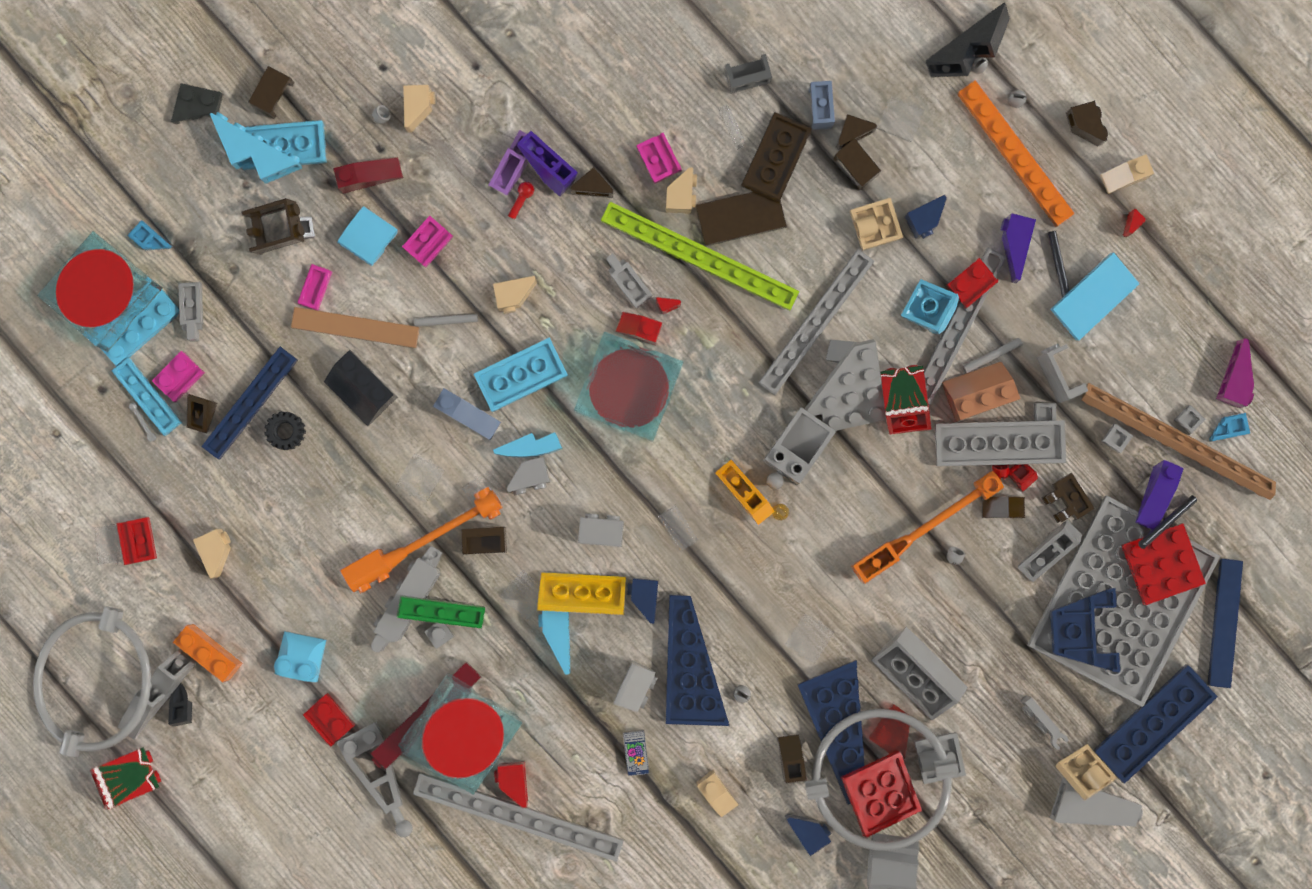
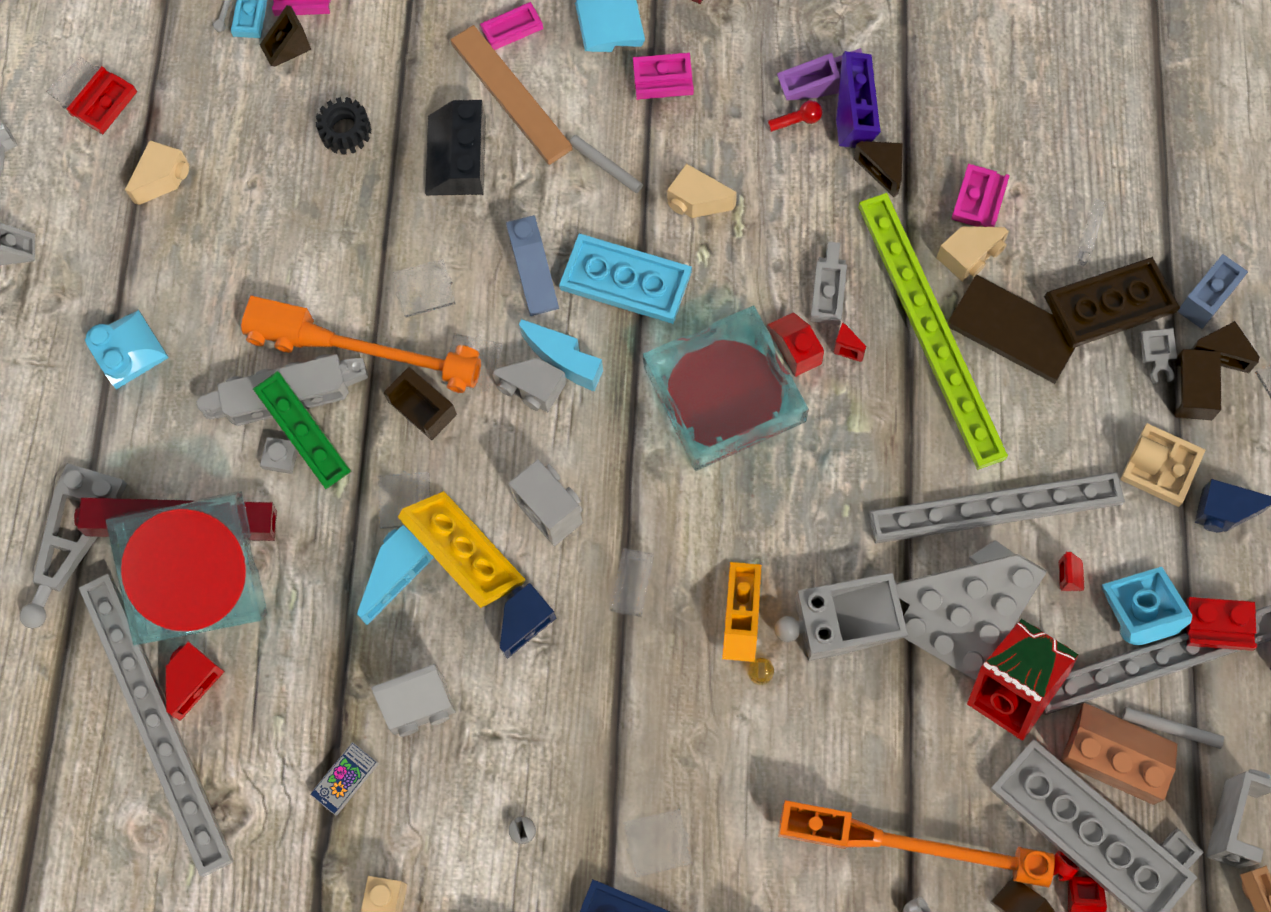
camera: 50 degrees right, 15 degrees down
orange brick [173,624,243,682] -> none
dark blue plate [201,346,298,460] -> none
red plate [303,693,355,747] -> none
dark blue wing [666,595,730,726] -> none
dark grey panel [724,54,772,94] -> none
none -> red slope [1058,552,1085,591]
none -> light grey plate [1140,328,1177,384]

